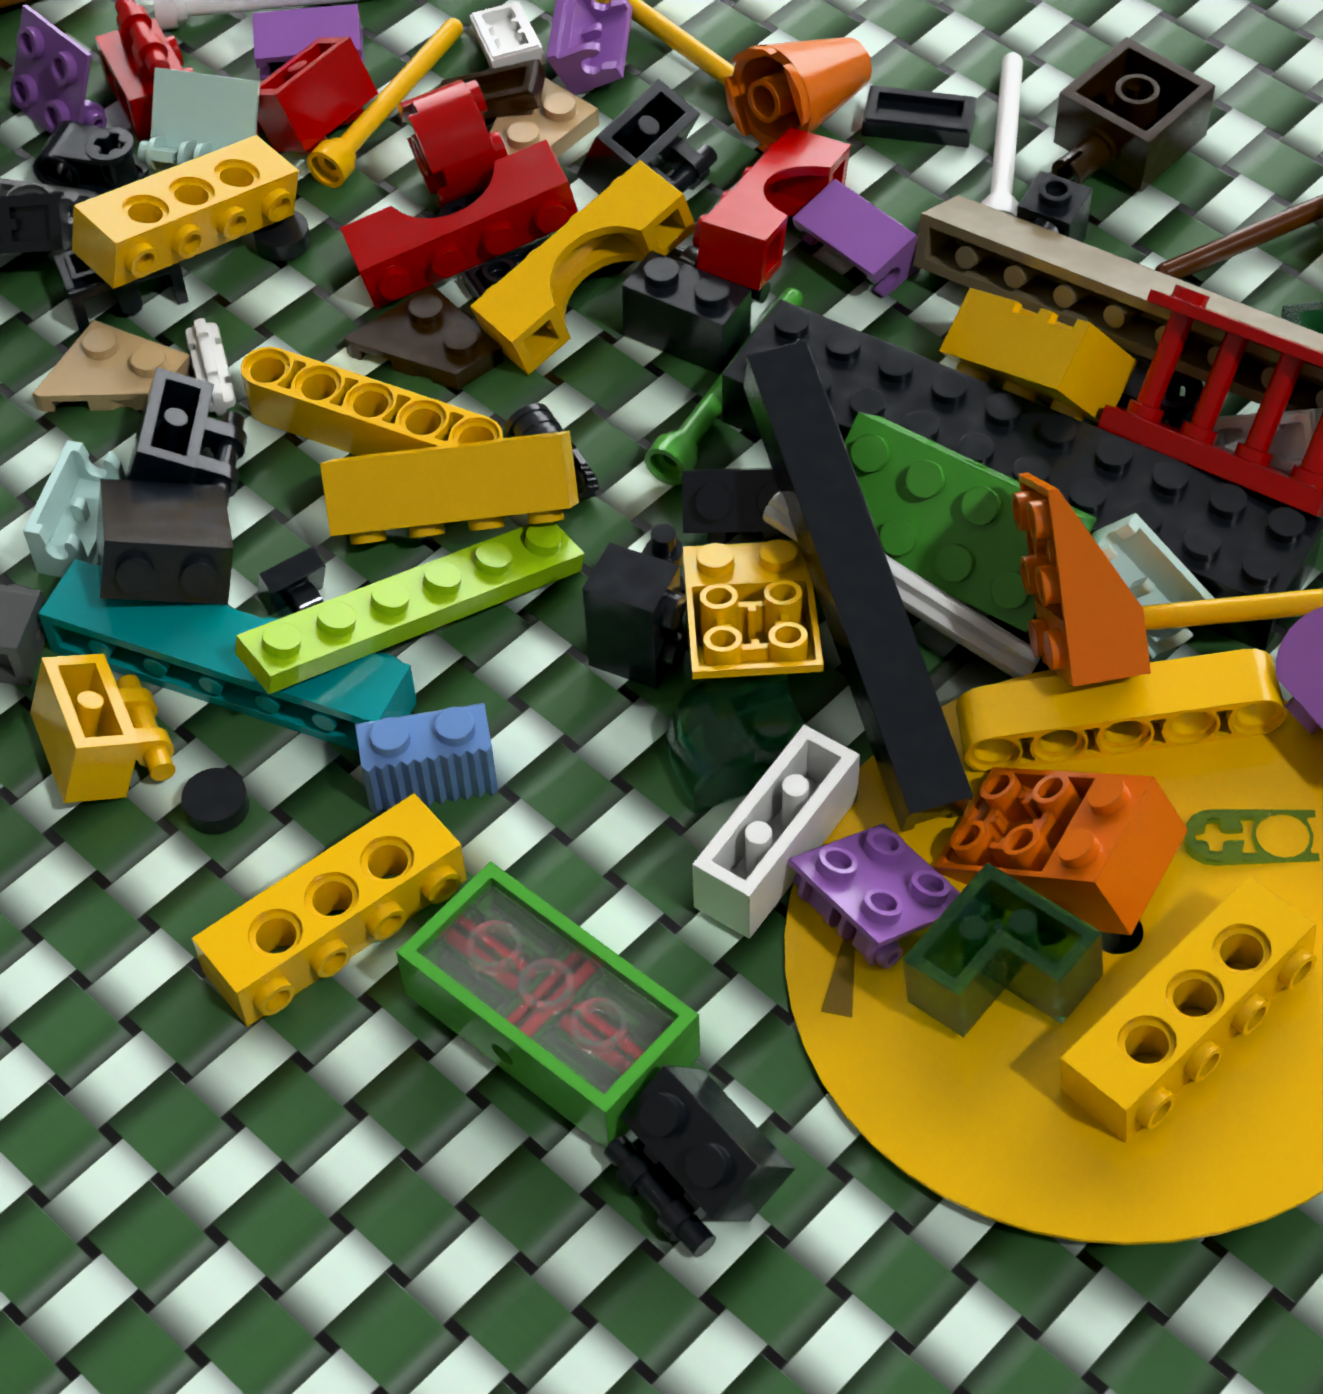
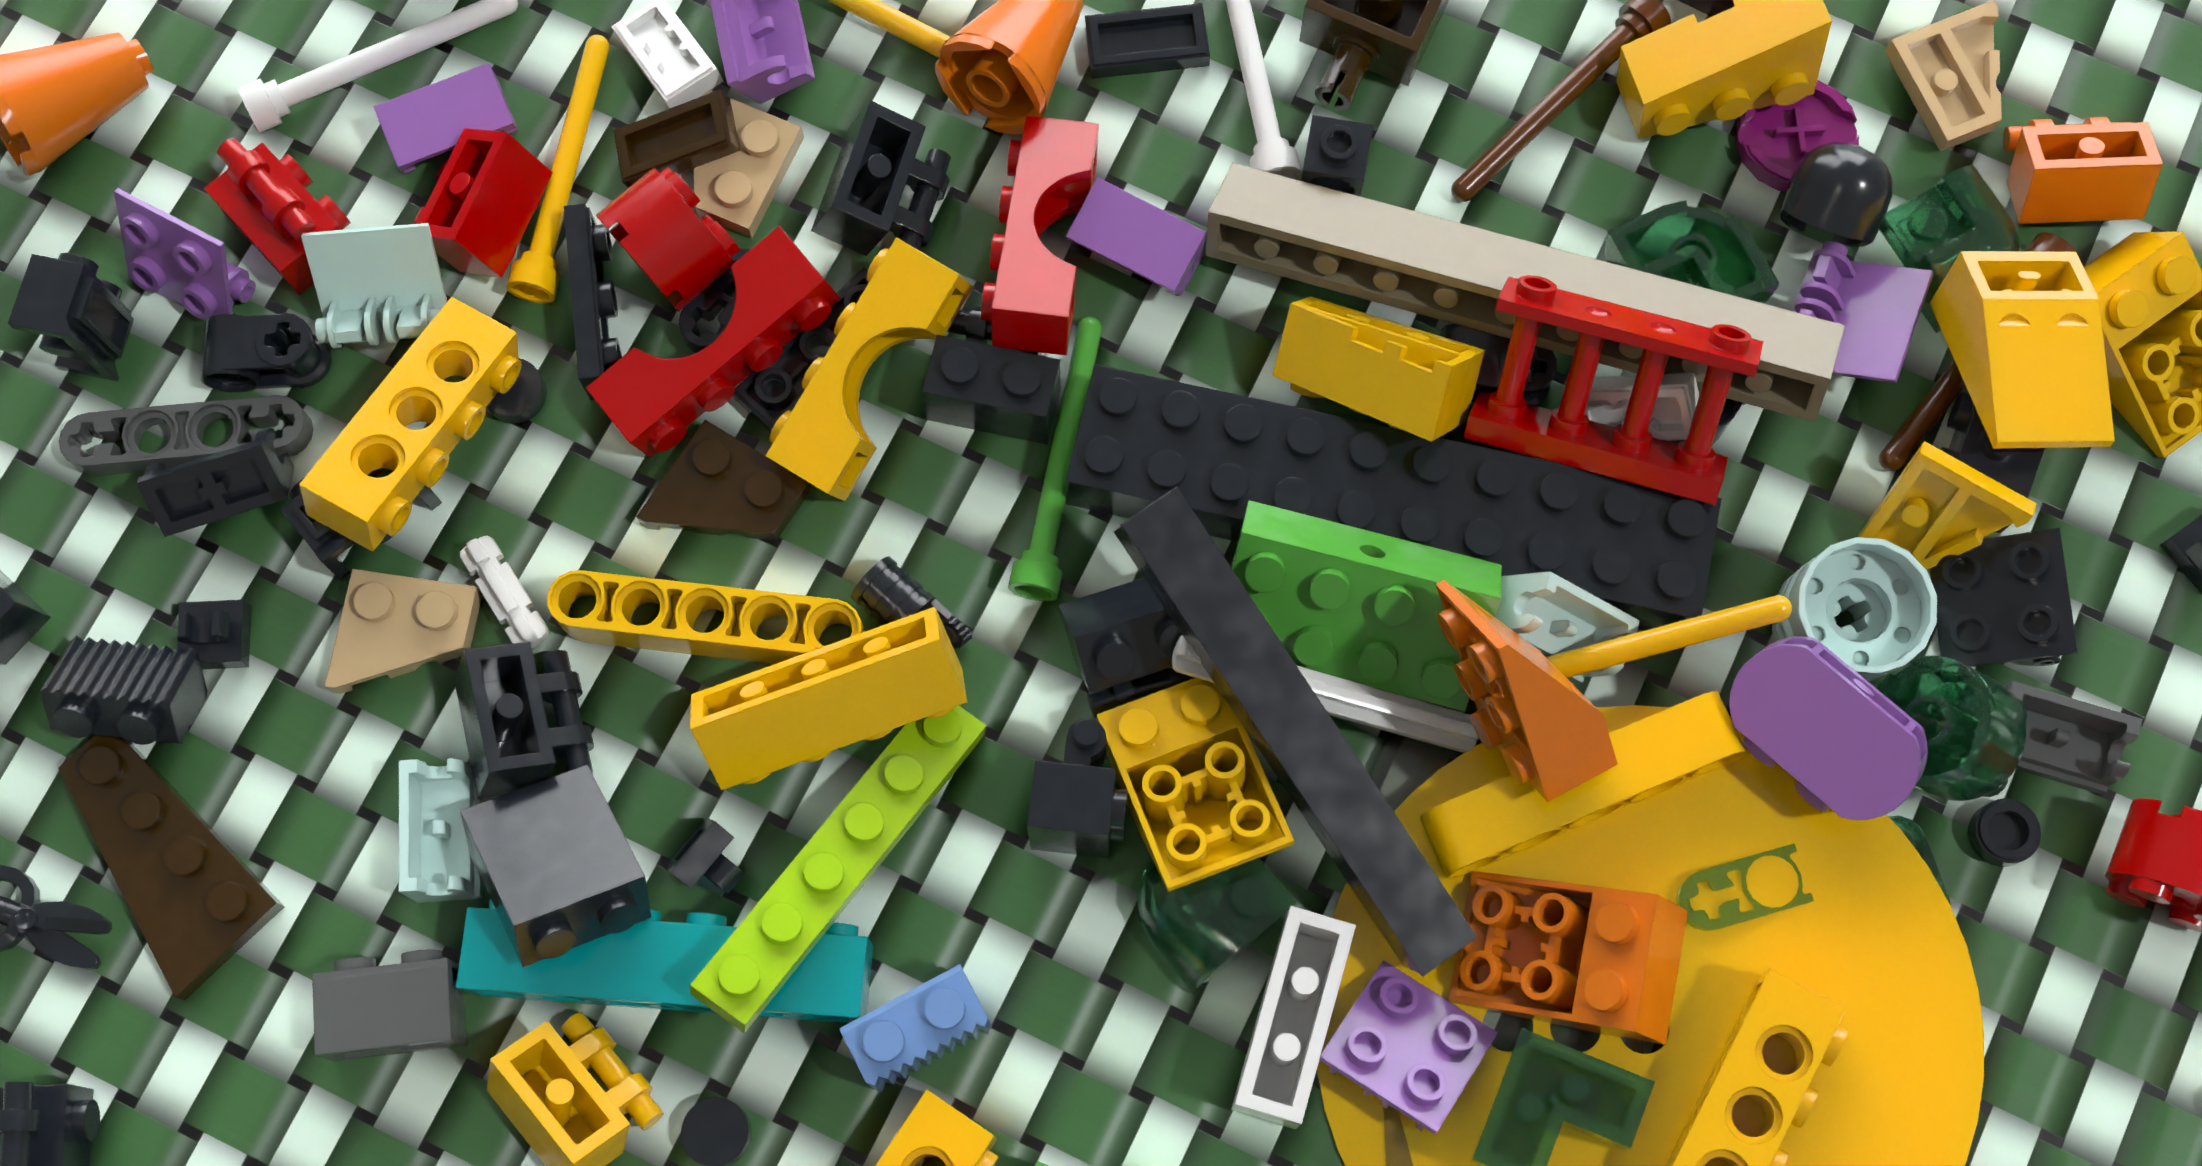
camera: 20 degrees left, 20 degrees up
none -> black tile [564,203,622,400]

